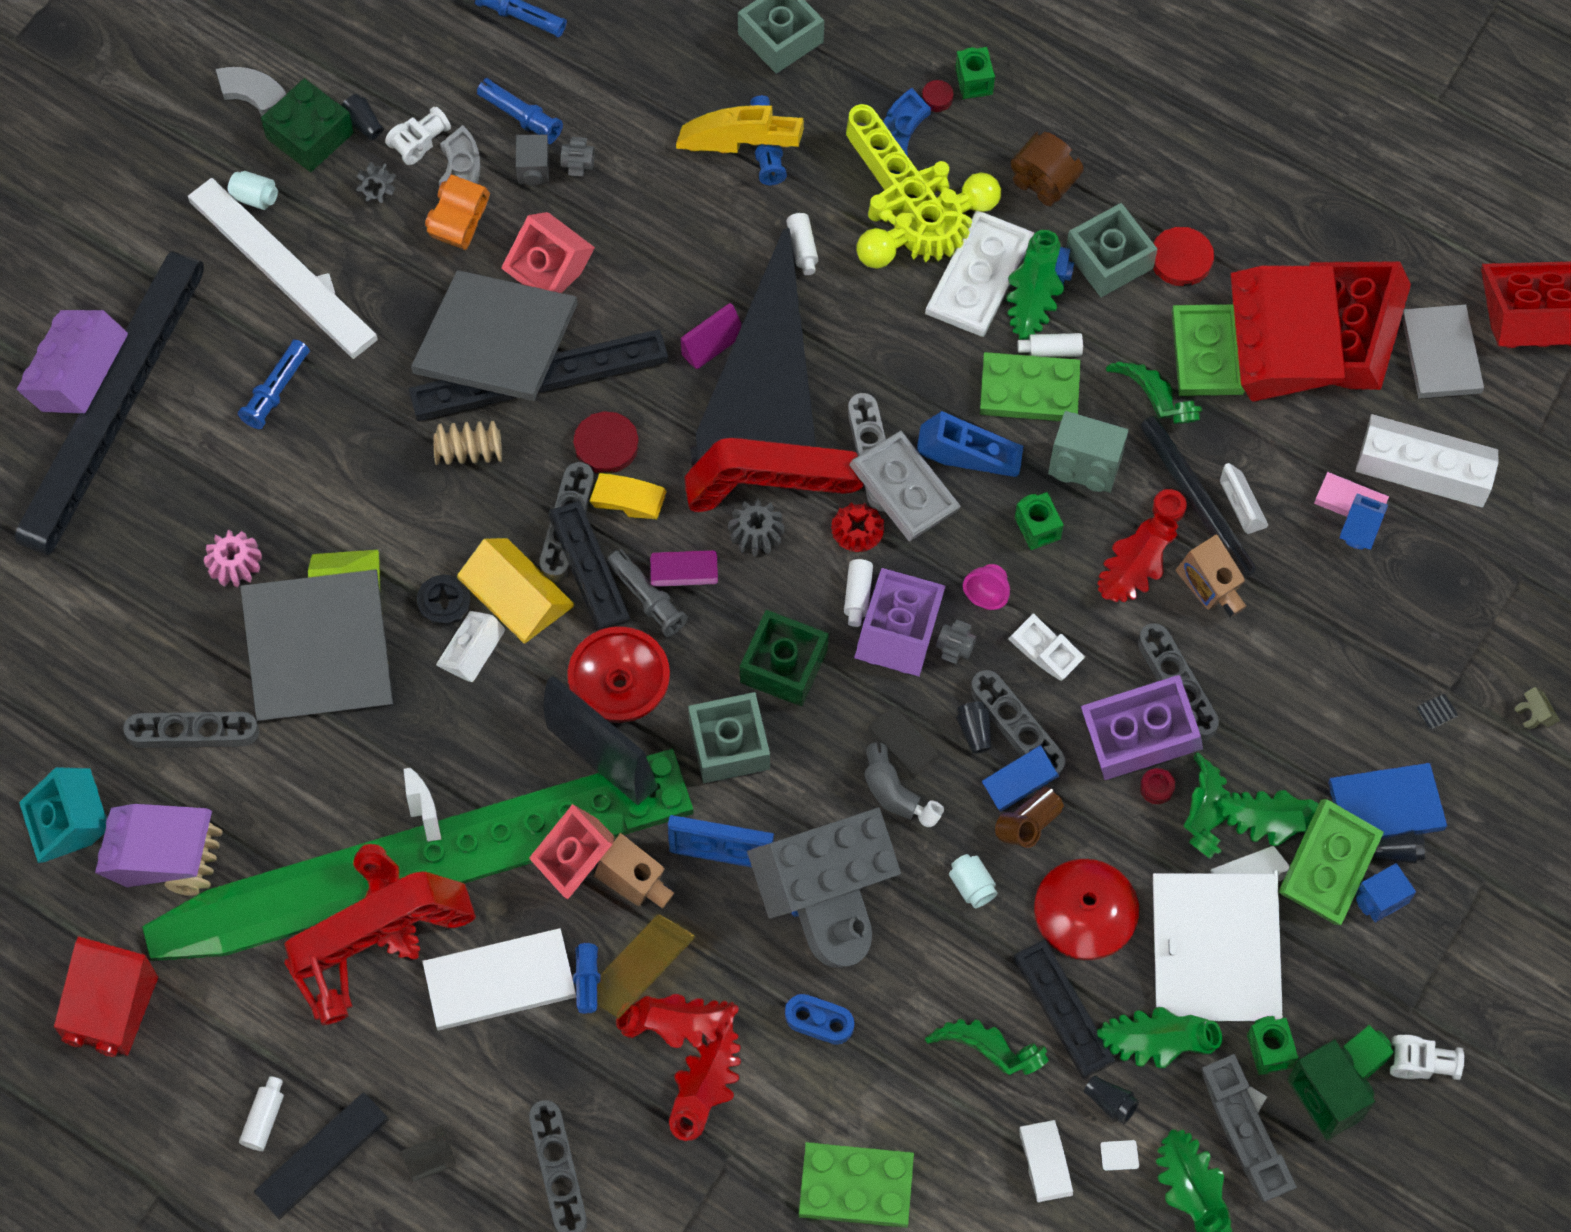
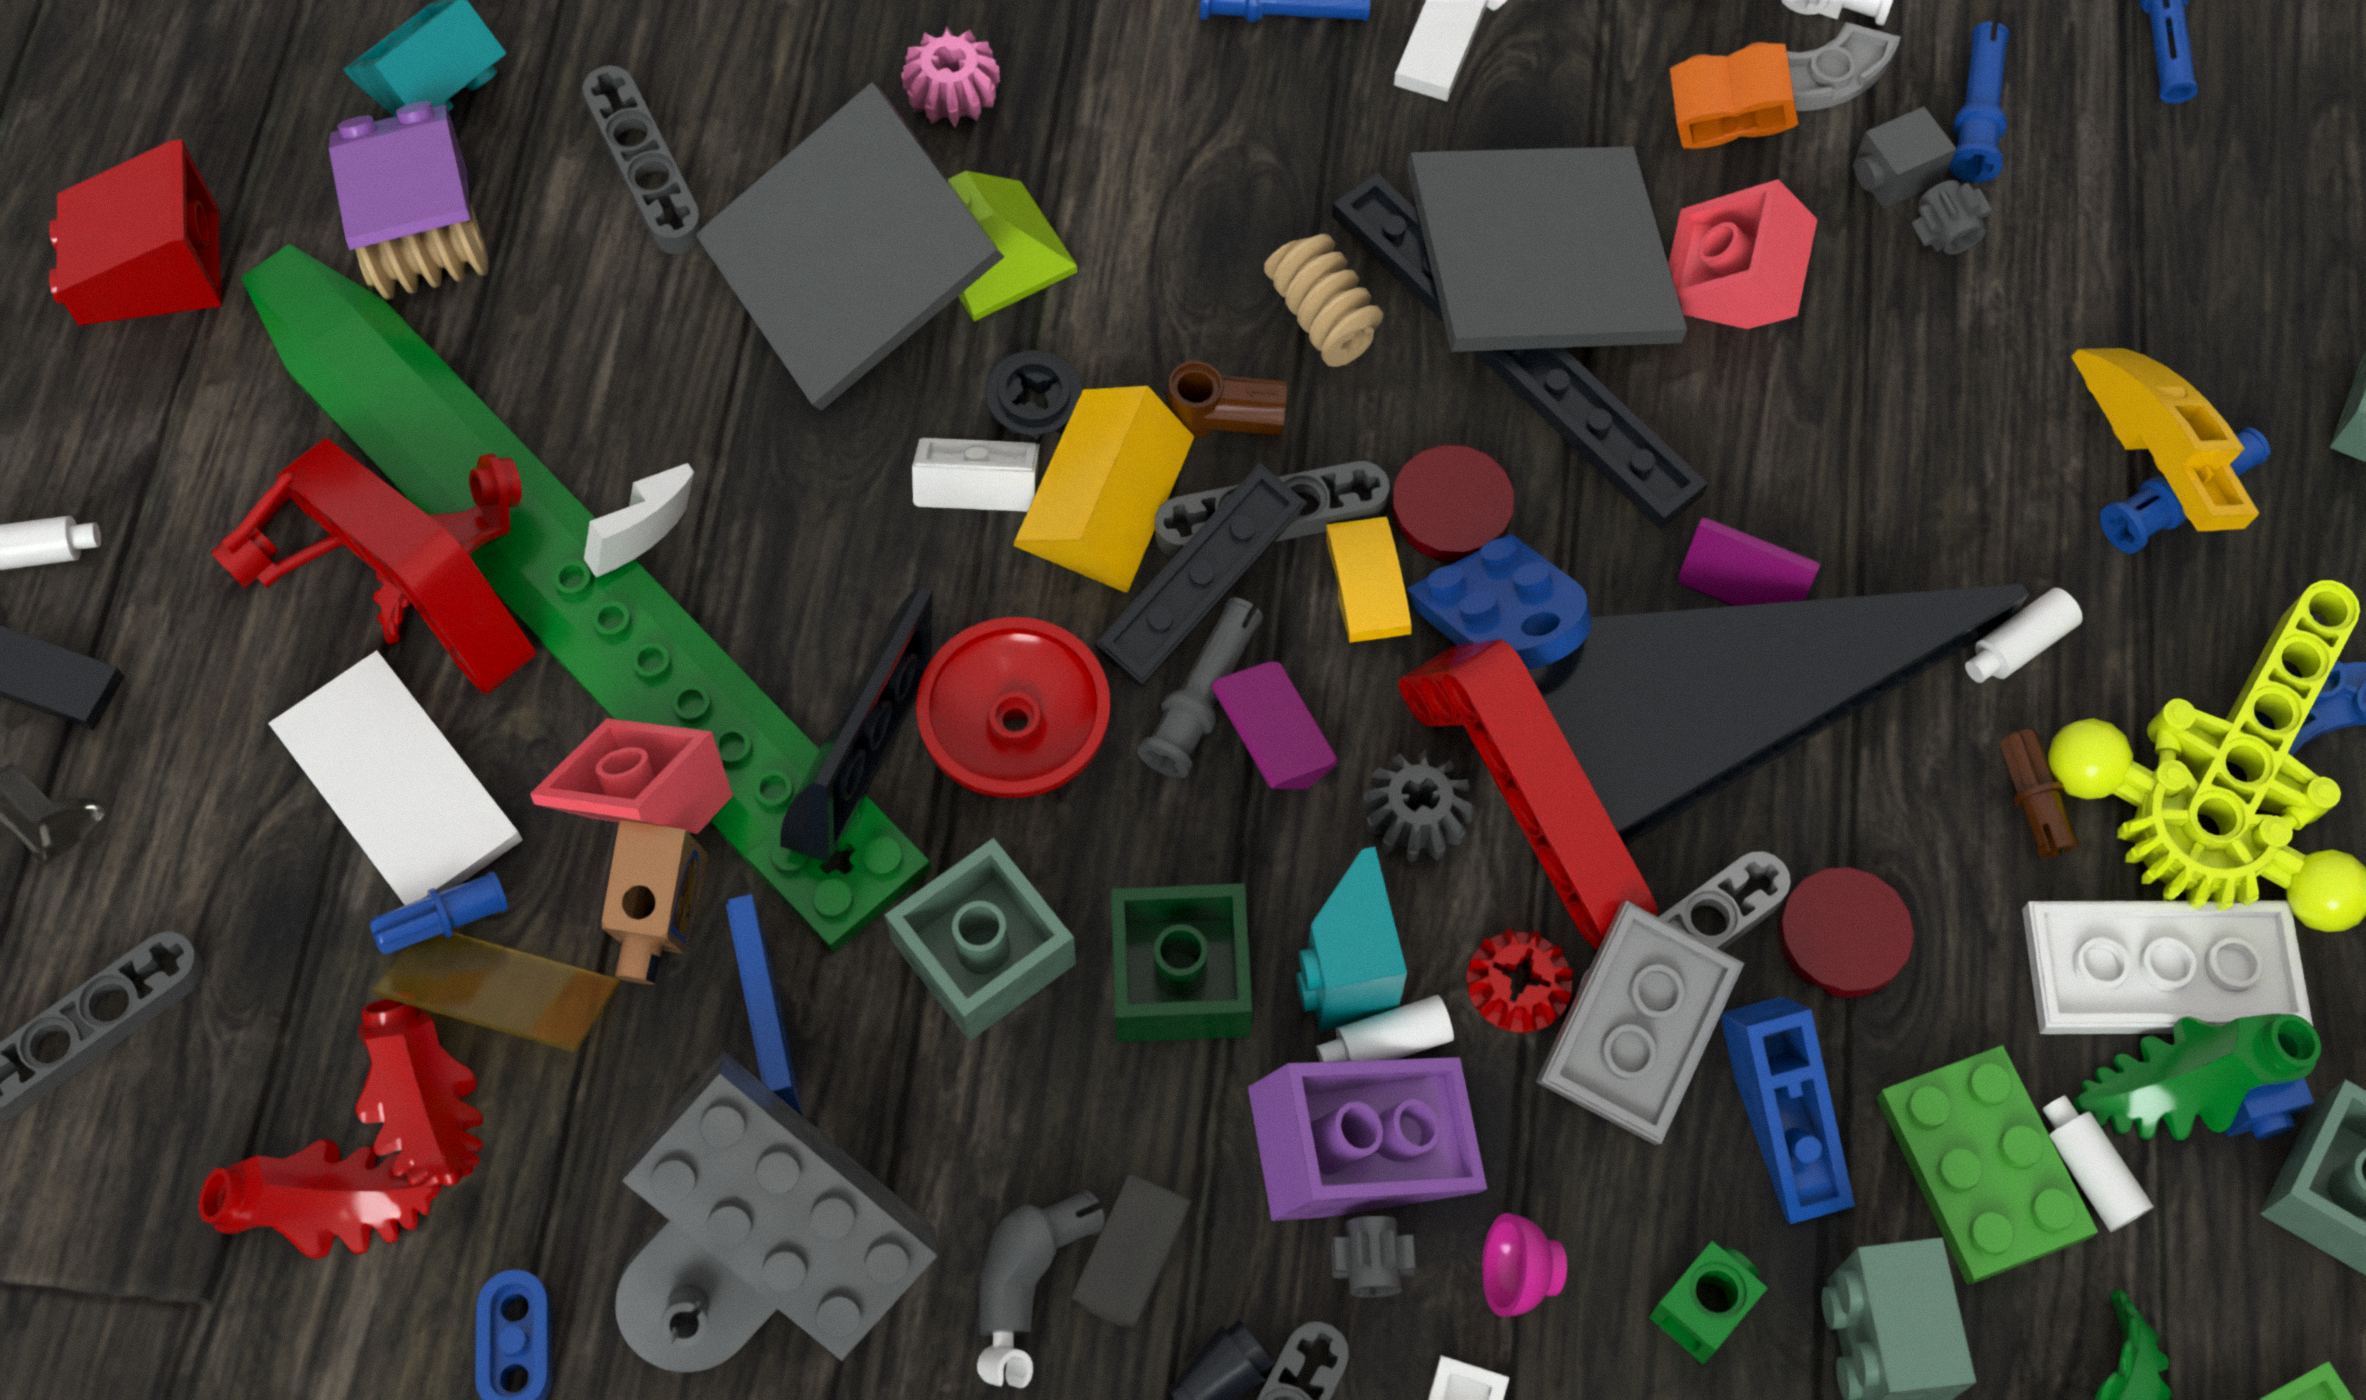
camera: 65 degrees right, 0 degrees up
none -> reddish brown piece [1166,361,1287,439]
none -> teal slope [1296,847,1407,1032]
none -> blue plate [1406,534,1592,670]
none -> dark red tile [1777,867,1914,998]
none -> reddish brown axle [2000,729,2080,859]

